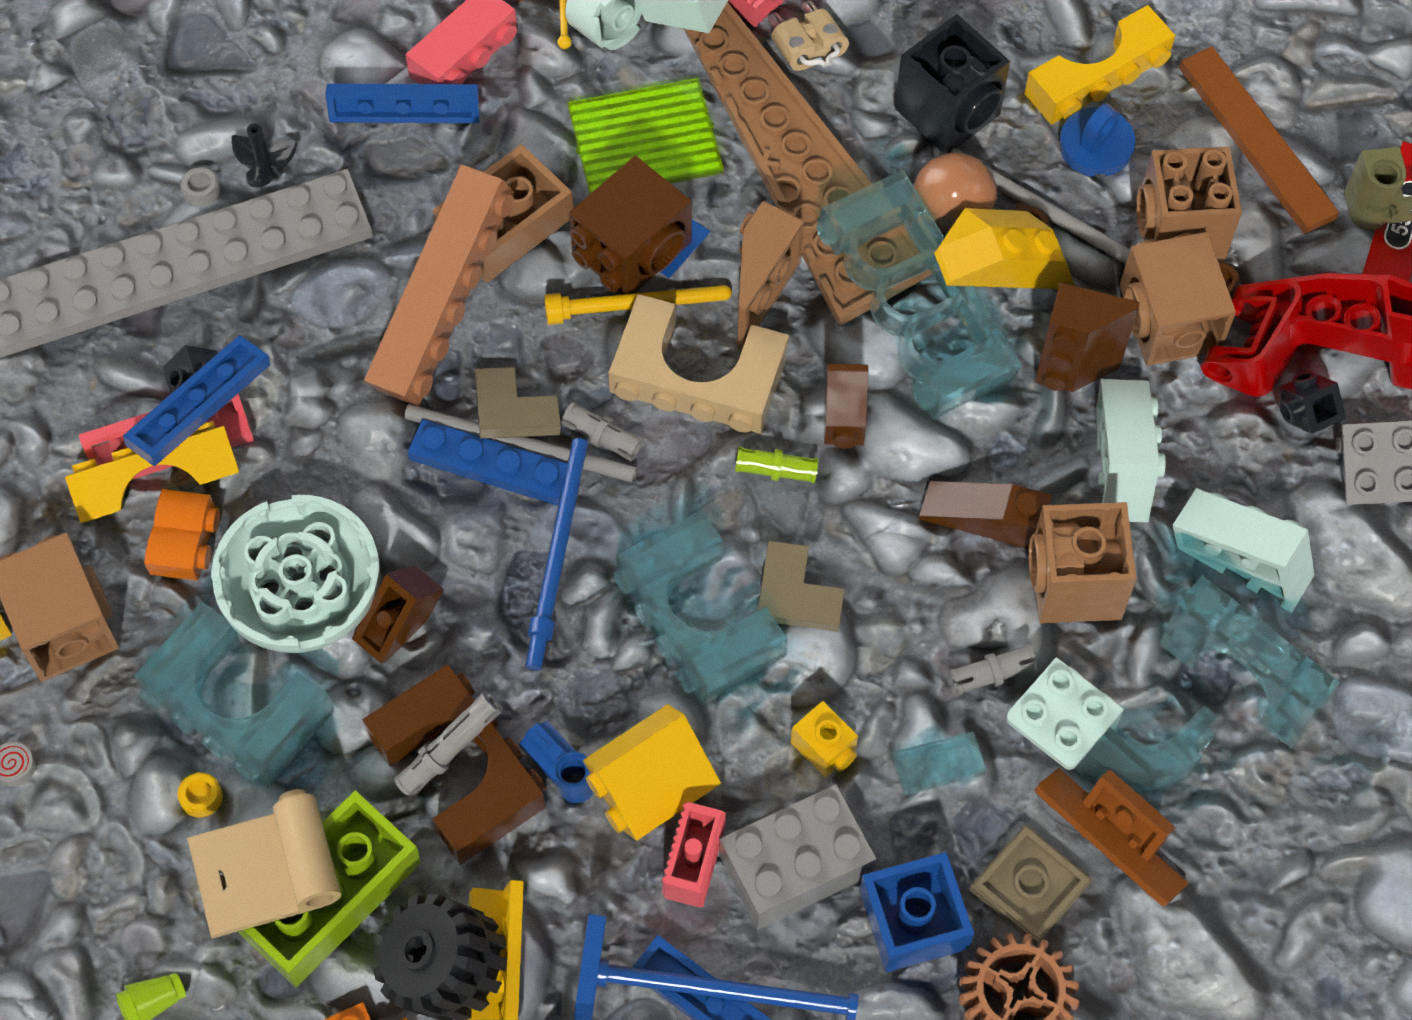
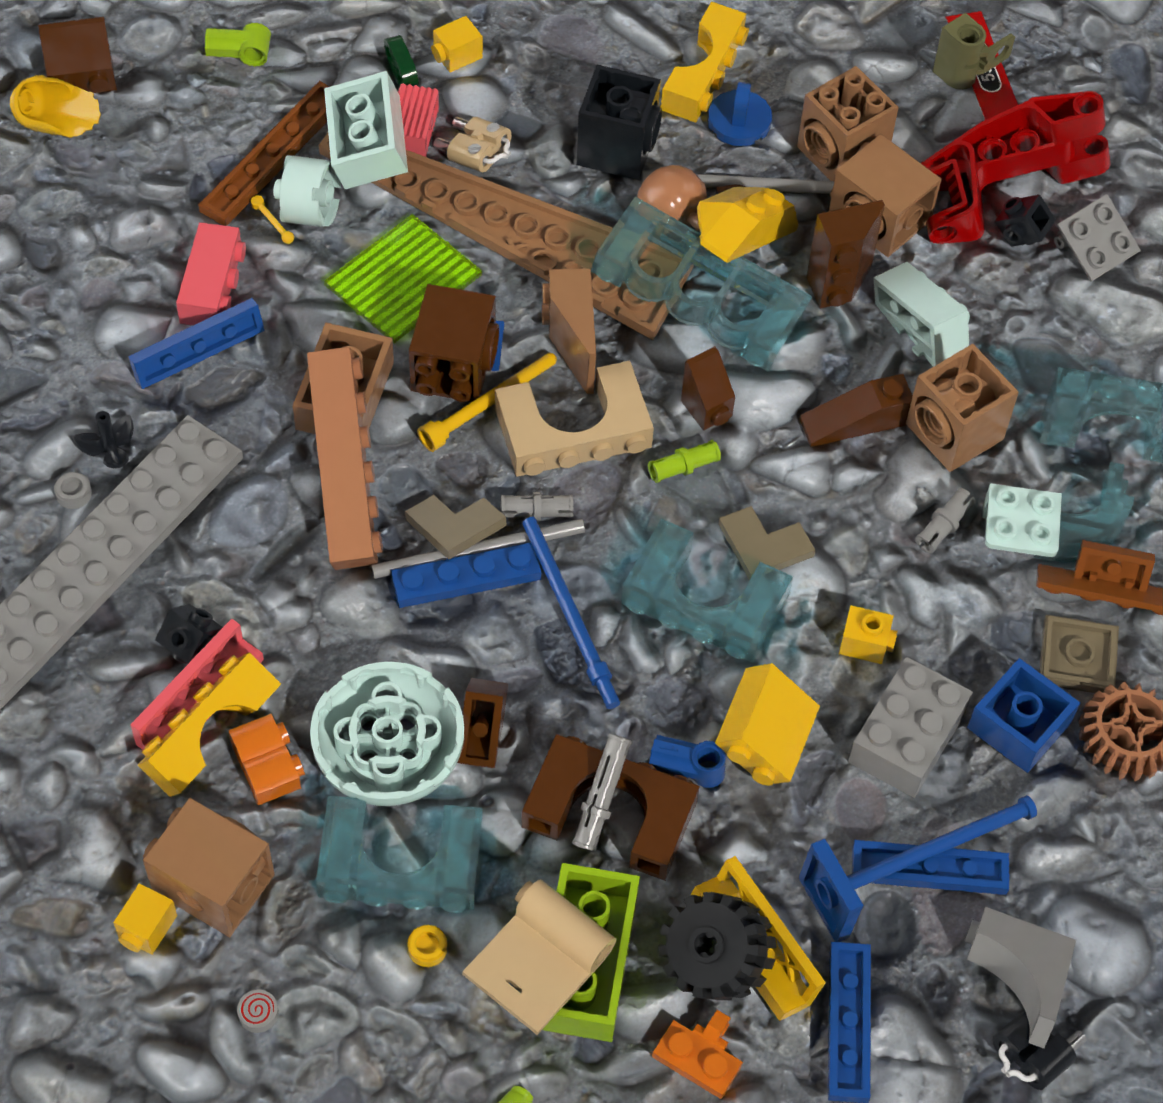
camera: 35 degrees left, 5 degrees down
blue plate [123,335,271,467] -> none
coral brick [662,802,726,907] -> none
clear light blue plate [891,732,986,796] -> none
light aqua wedge [1173,488,1314,613] -> none
dark orange tile [1179,46,1339,235] -> none

